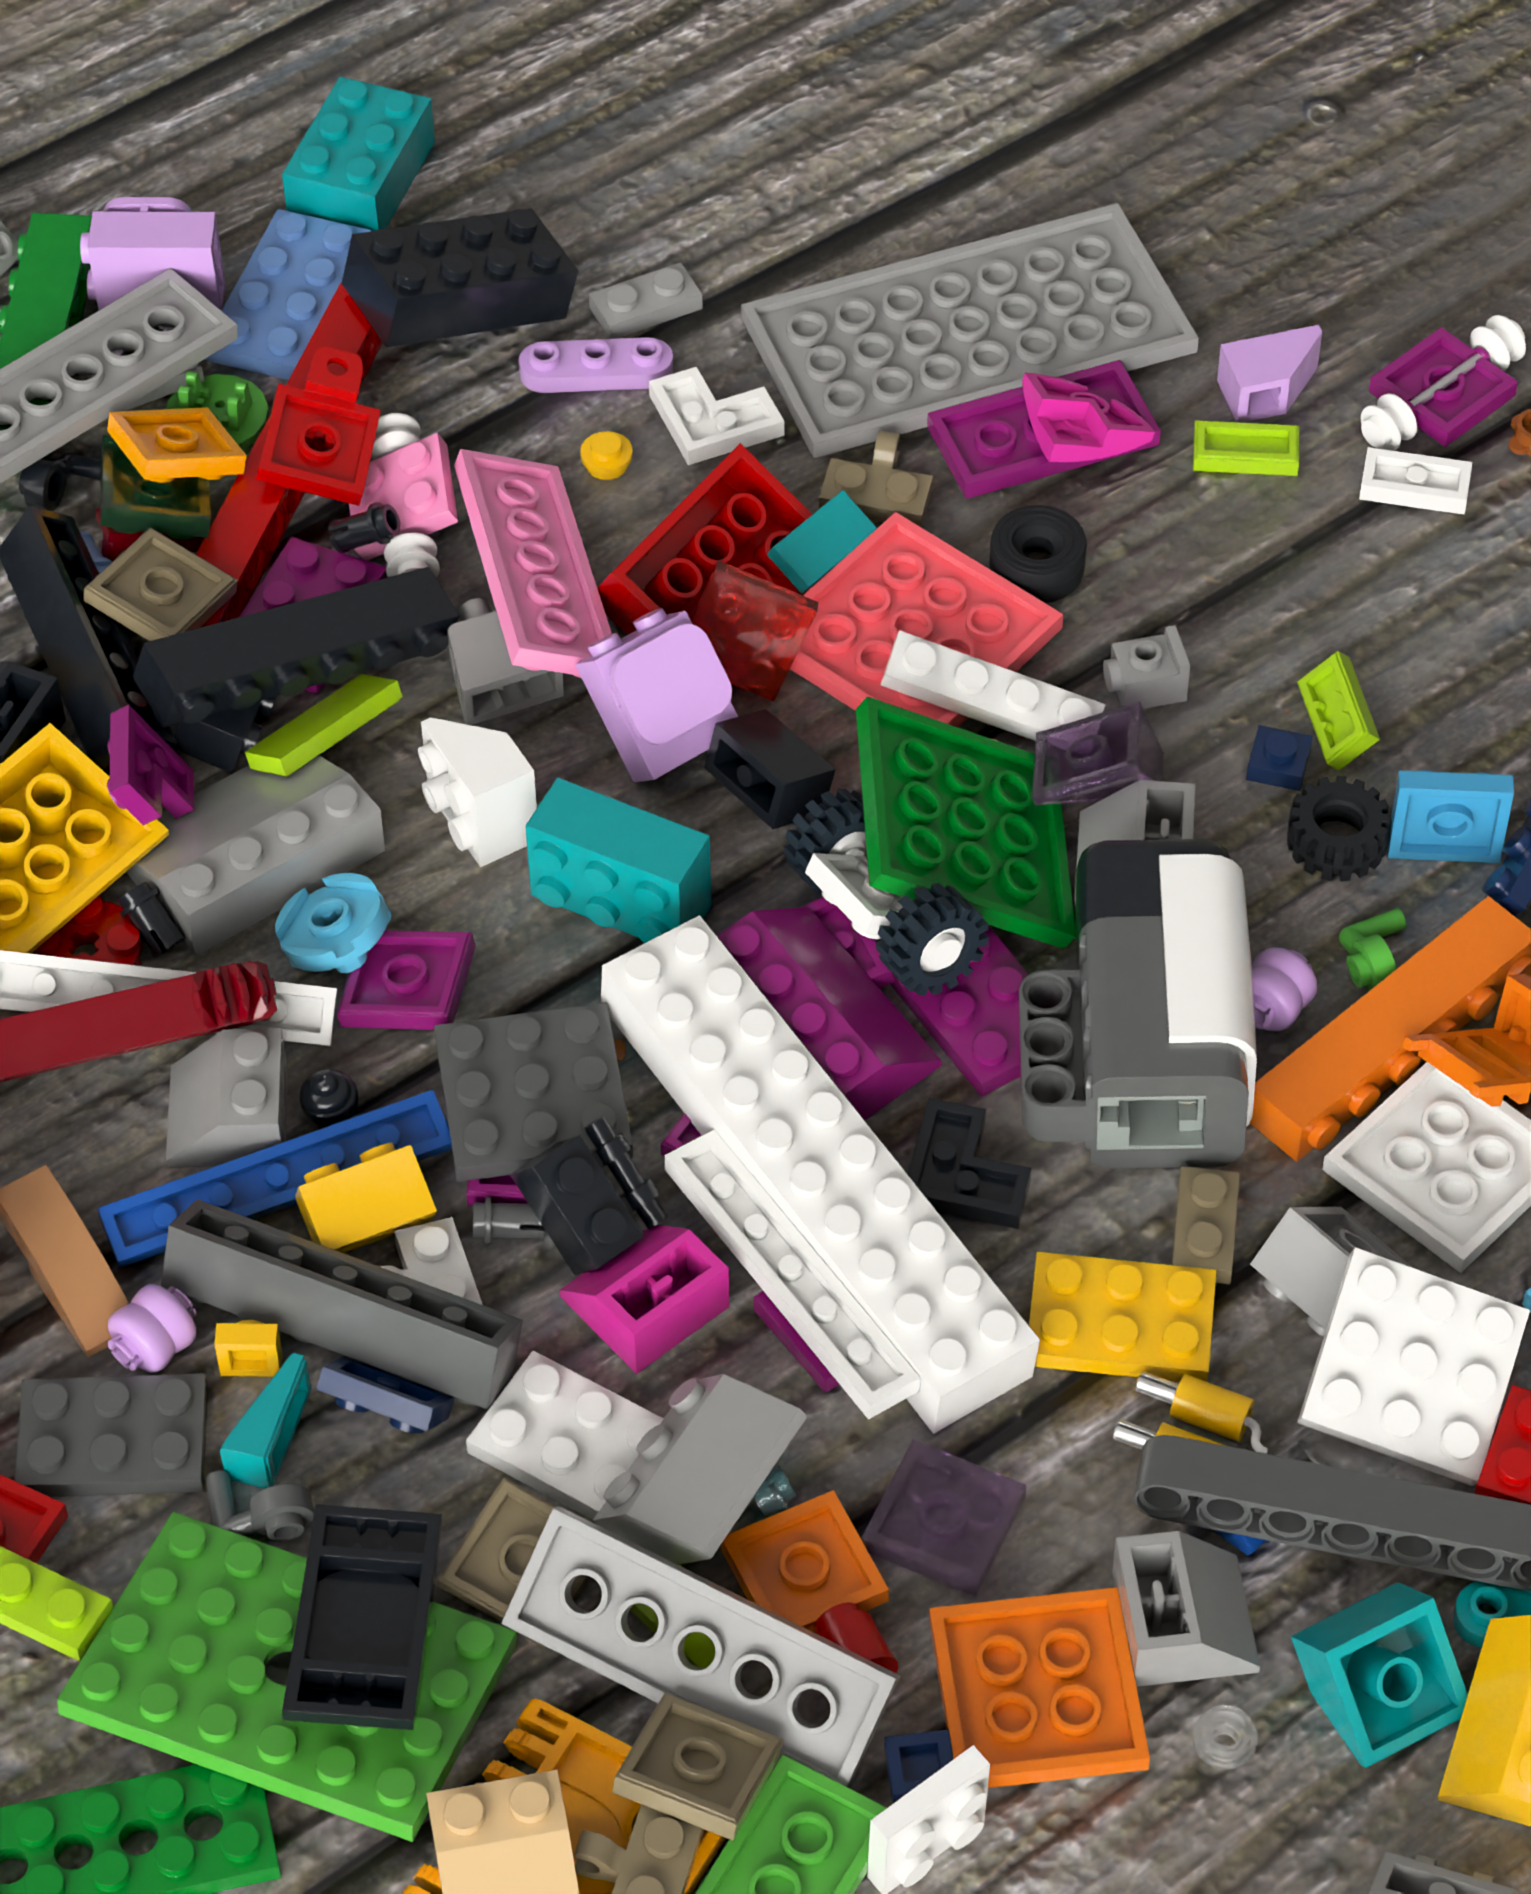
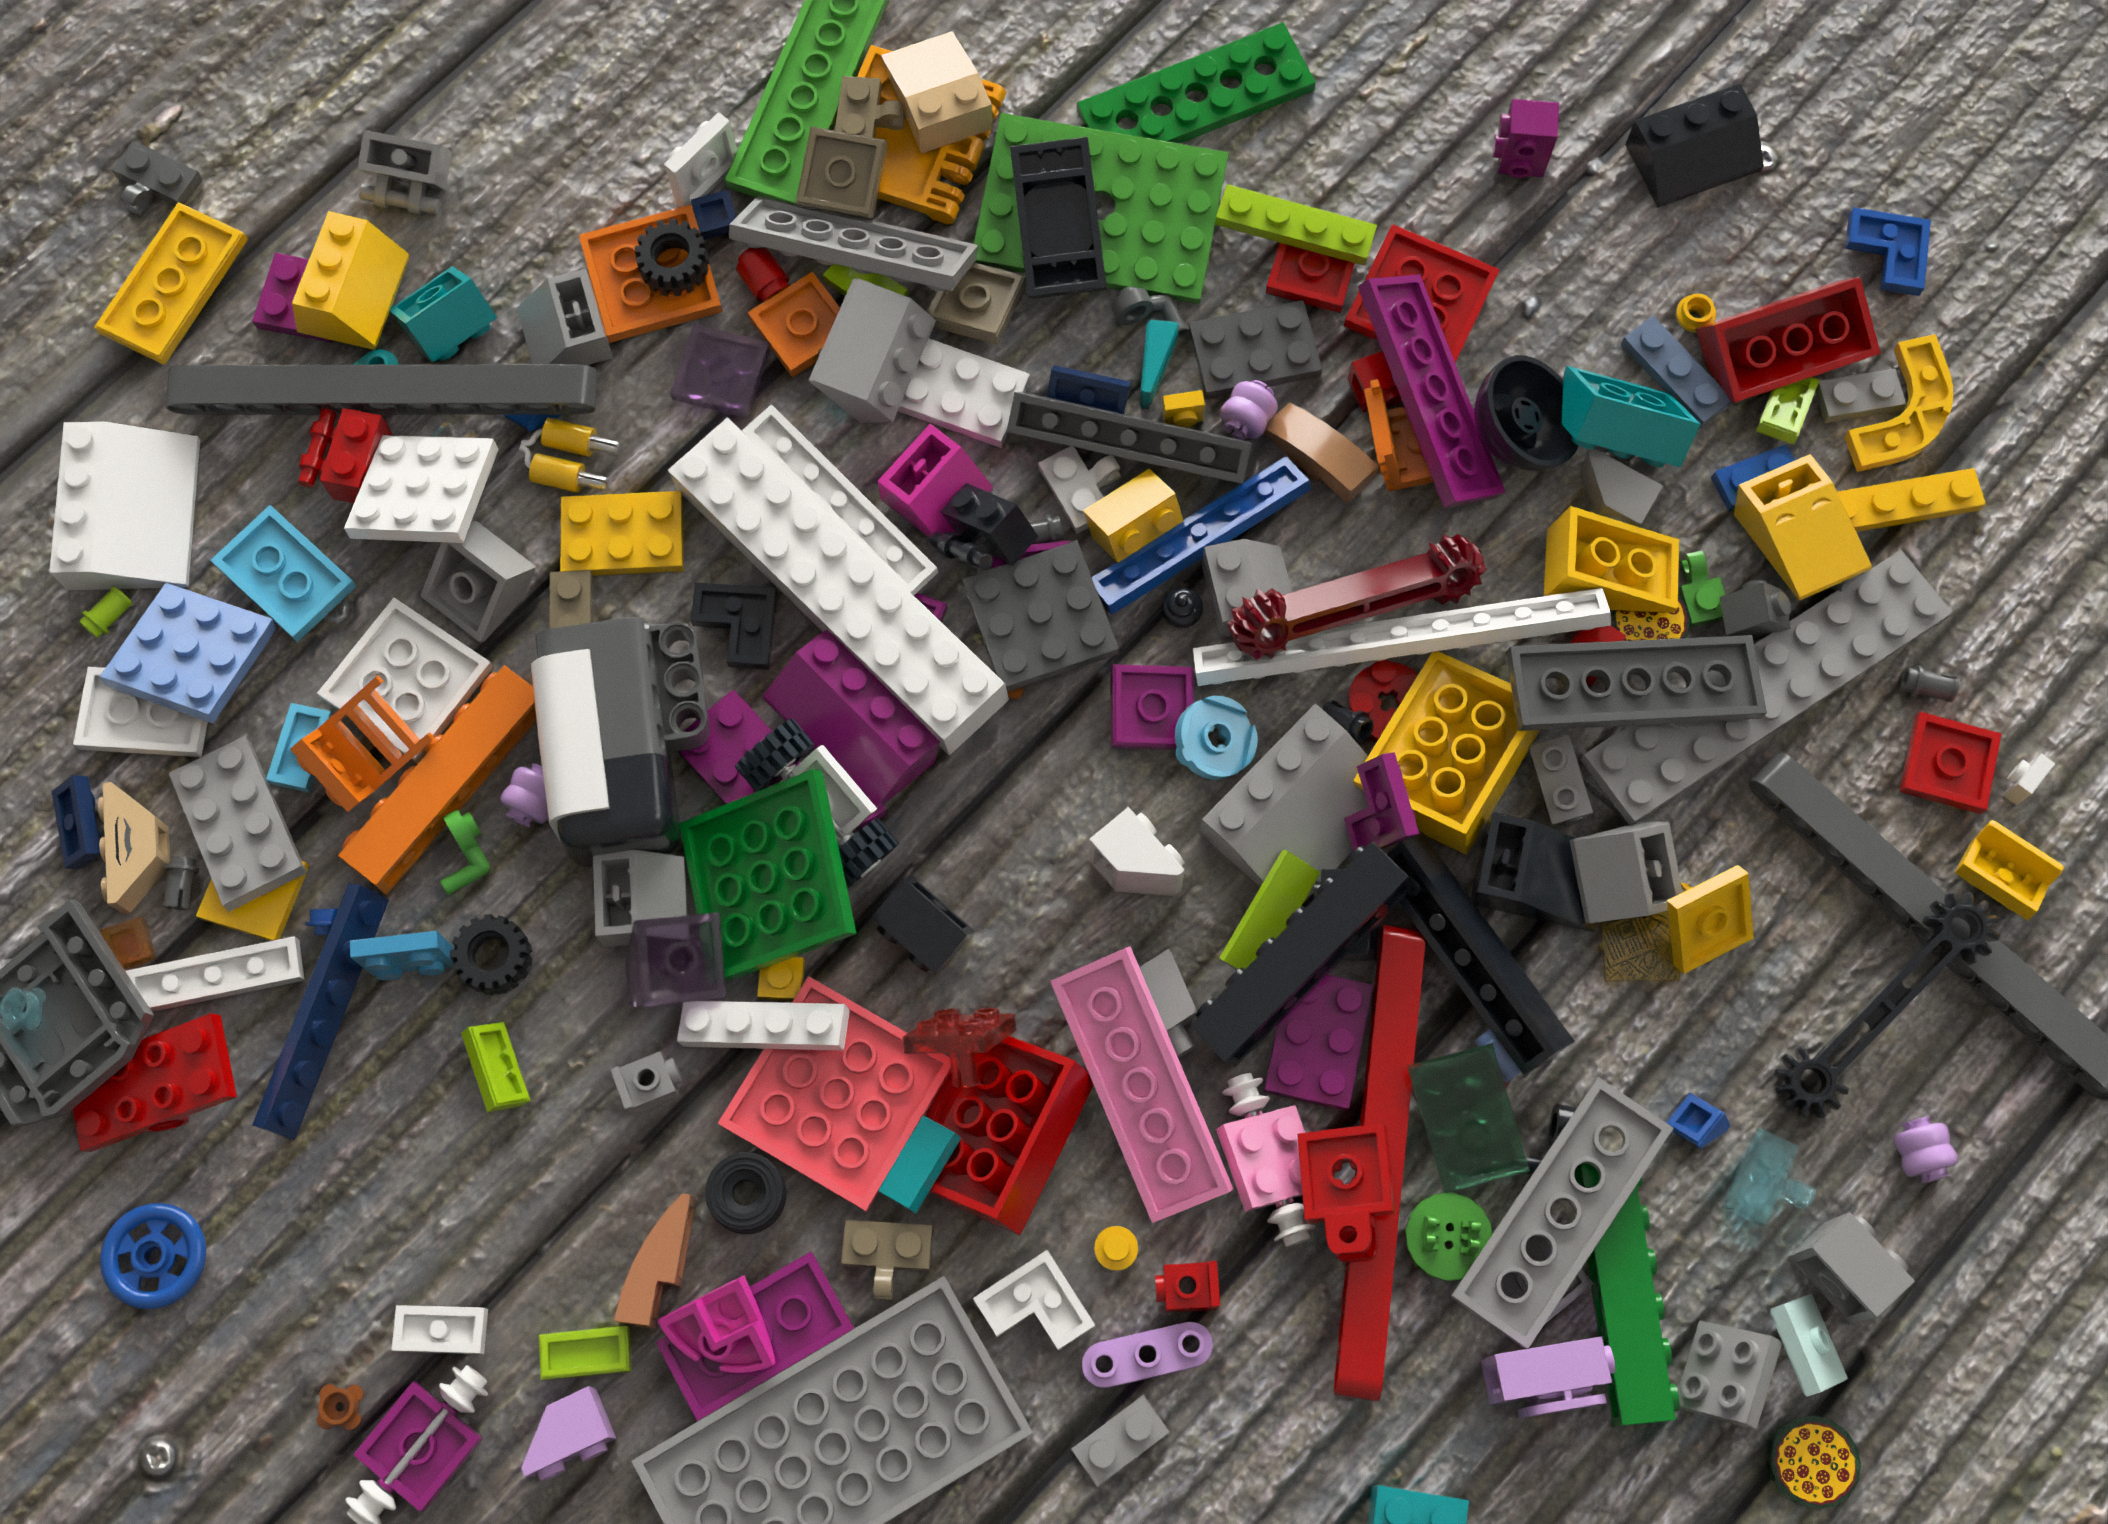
camera: 170 degrees right, 20 degrees up
dark tan plate [83,528,238,641] -> none
light orange plate [107,407,246,483] -> none
medium blue plate [204,209,371,380] -> none
black pin [328,502,401,553] -> none
black brick [342,208,579,347] -> none
teal brick [525,777,712,943] -> none
lavender brick [575,608,738,782] -> none
clear plate [1193,1705,1258,1769] -> none
dark blue plate [1246,725,1313,791] -> none
none -> nougat slope [614,1194,697,1329]
none -> black tyre [635,219,709,296]
none -> red brick [1155,1261,1220,1313]

